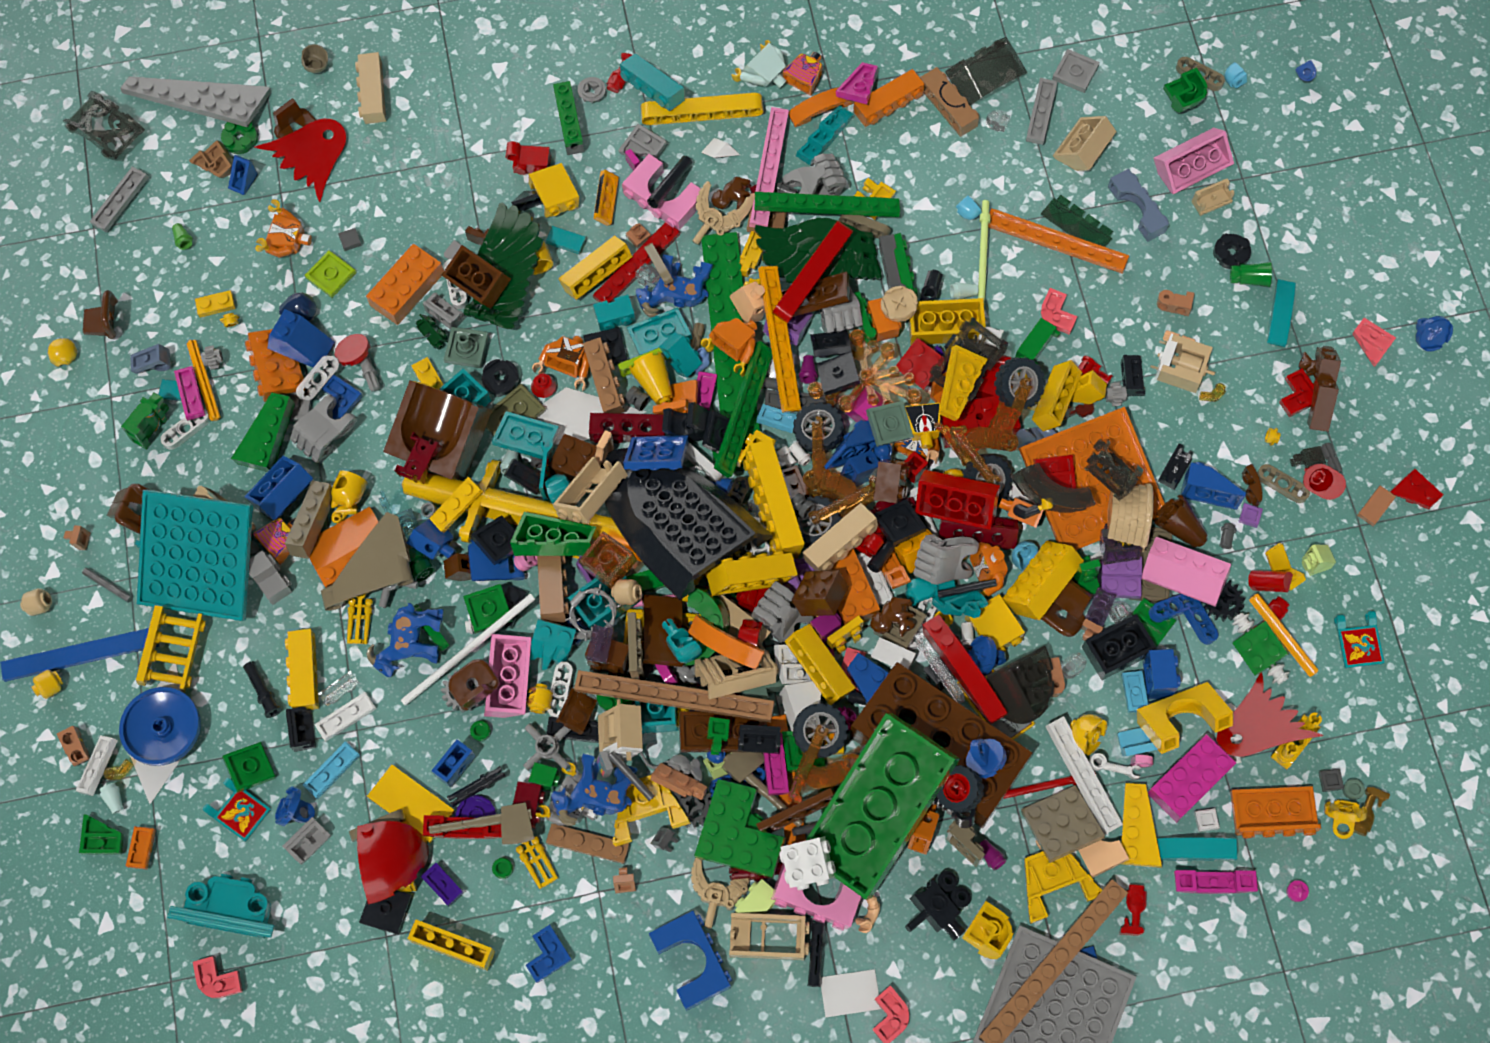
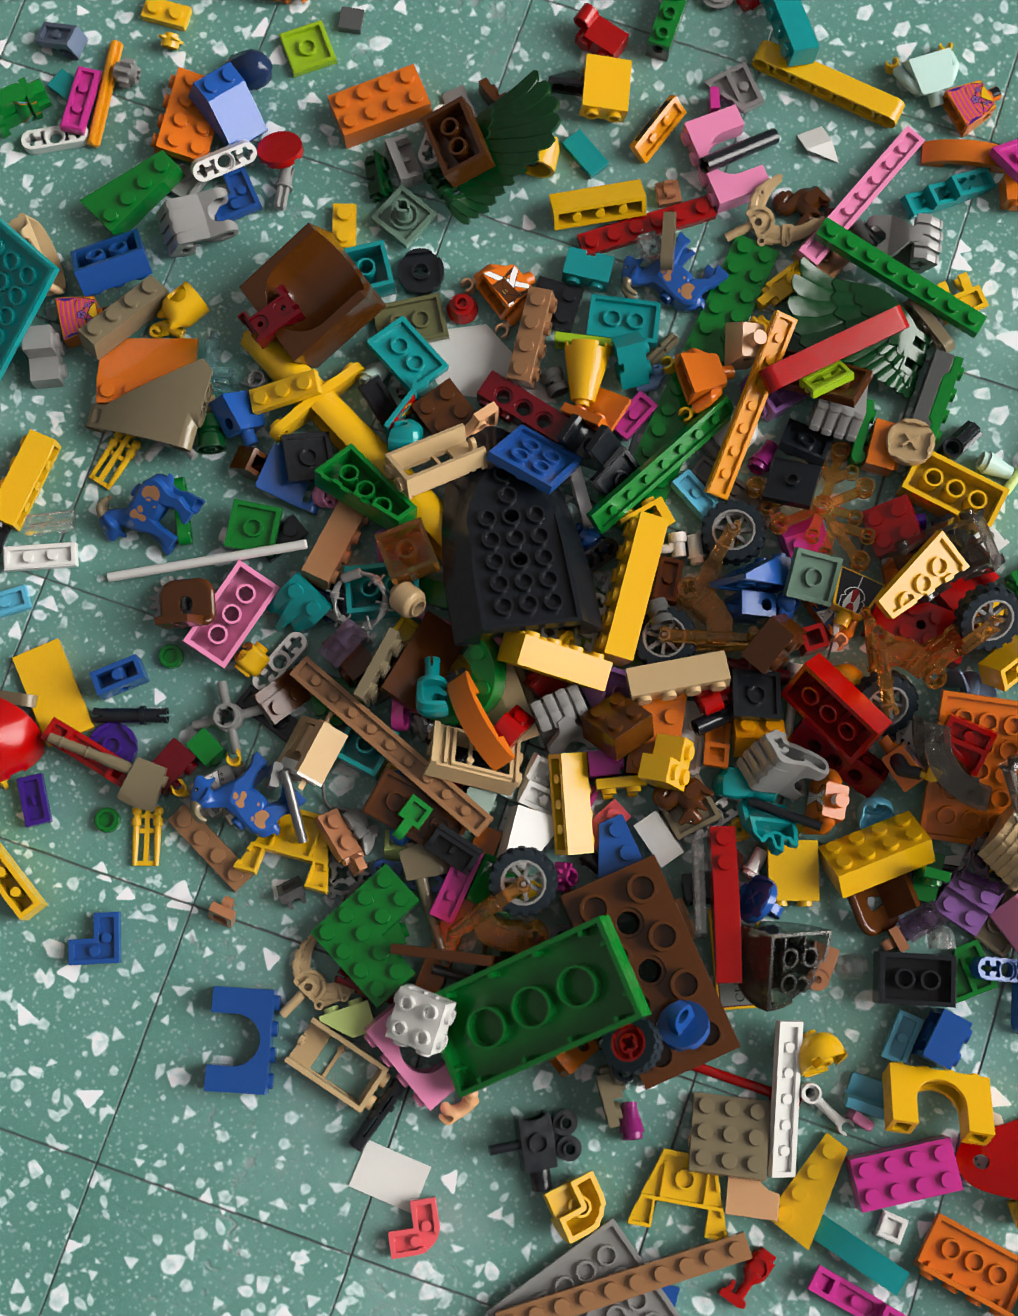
camera: 25 degrees right, 10 degrees up
none -> yellow brick [638,733,695,792]
none -> lime tile [799,360,854,399]

